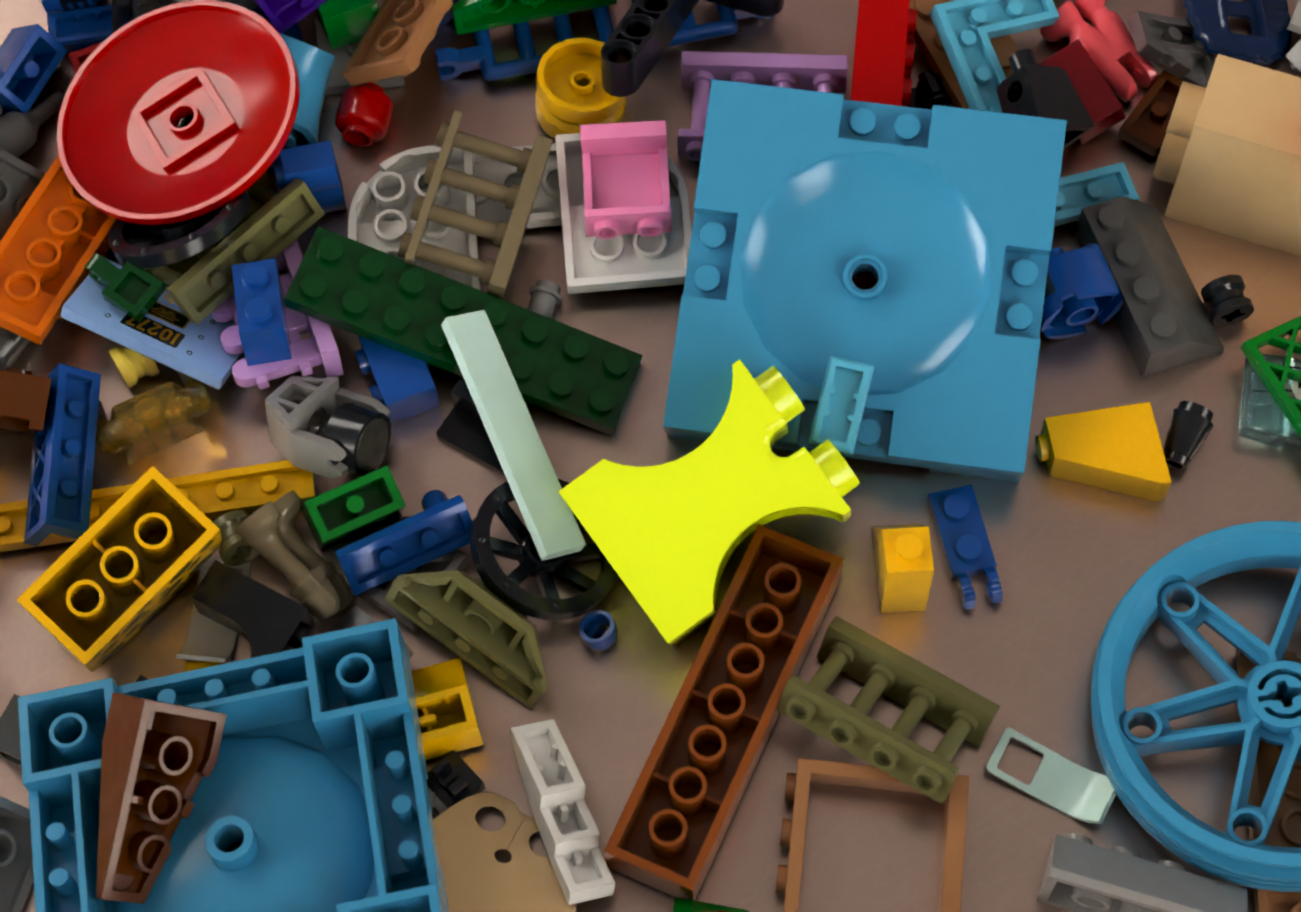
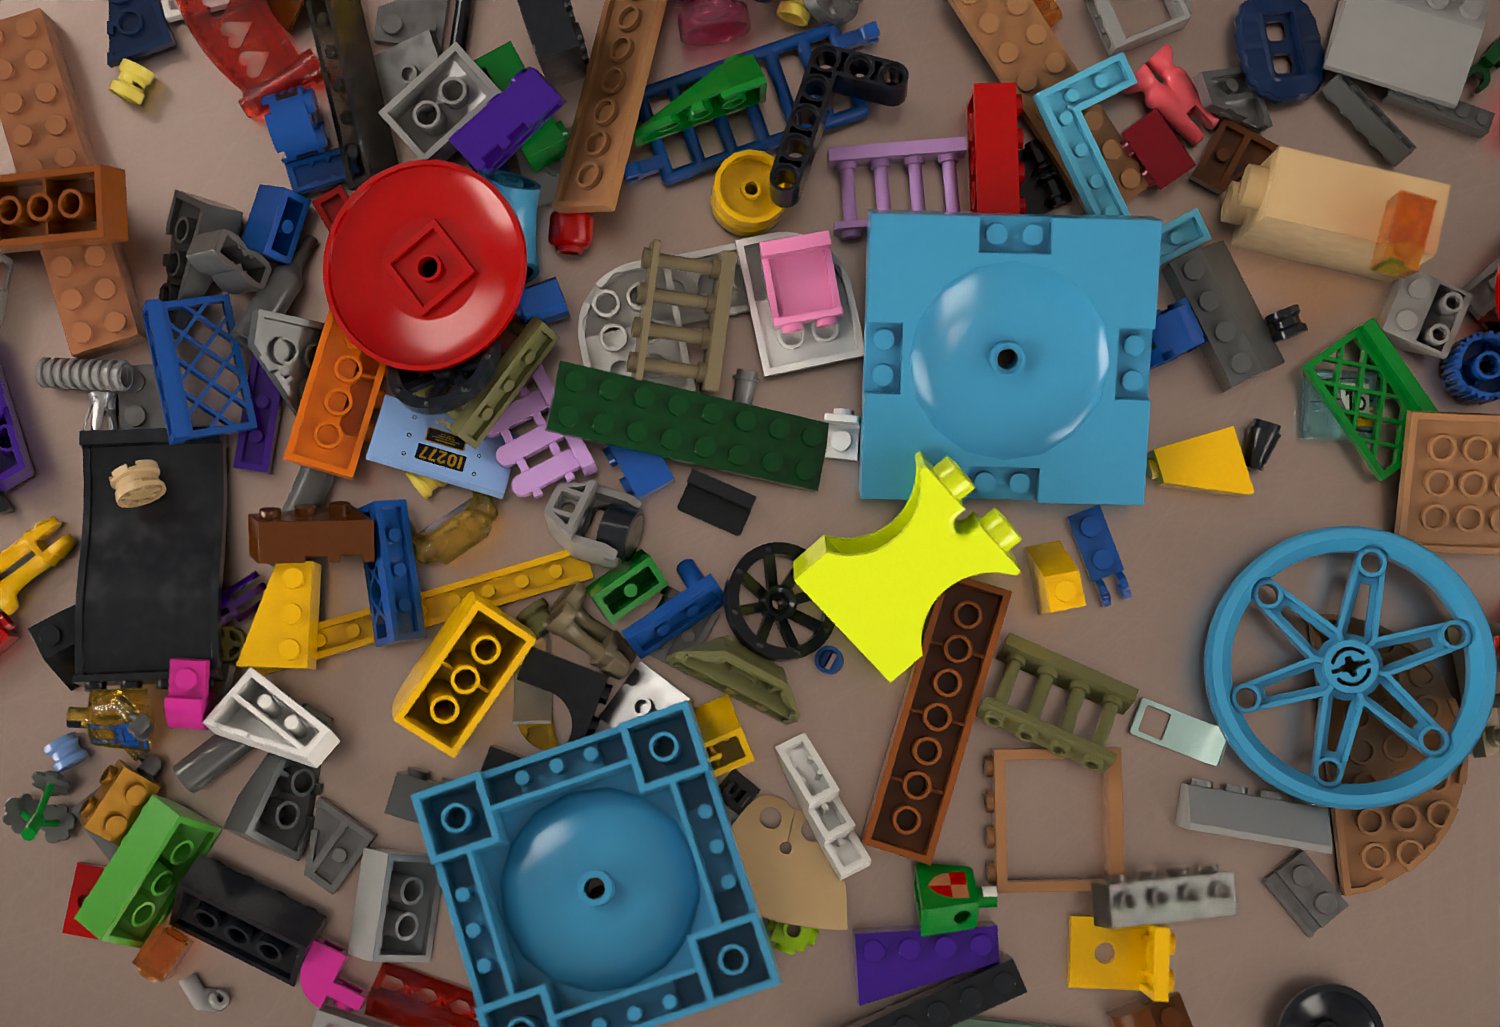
camera: 15 degrees left, 20 degrees up
dark green plate [85,253,166,323] -> none
reddish brown wedge [96,692,227,904] -> none
blue brick [232,258,292,366] -> none
light aqua tile [441,310,586,561] -> none
medium azure plate [808,355,874,456] -> none
black torso [997,48,1095,148] -> none
none -> white bracket [824,408,861,462]

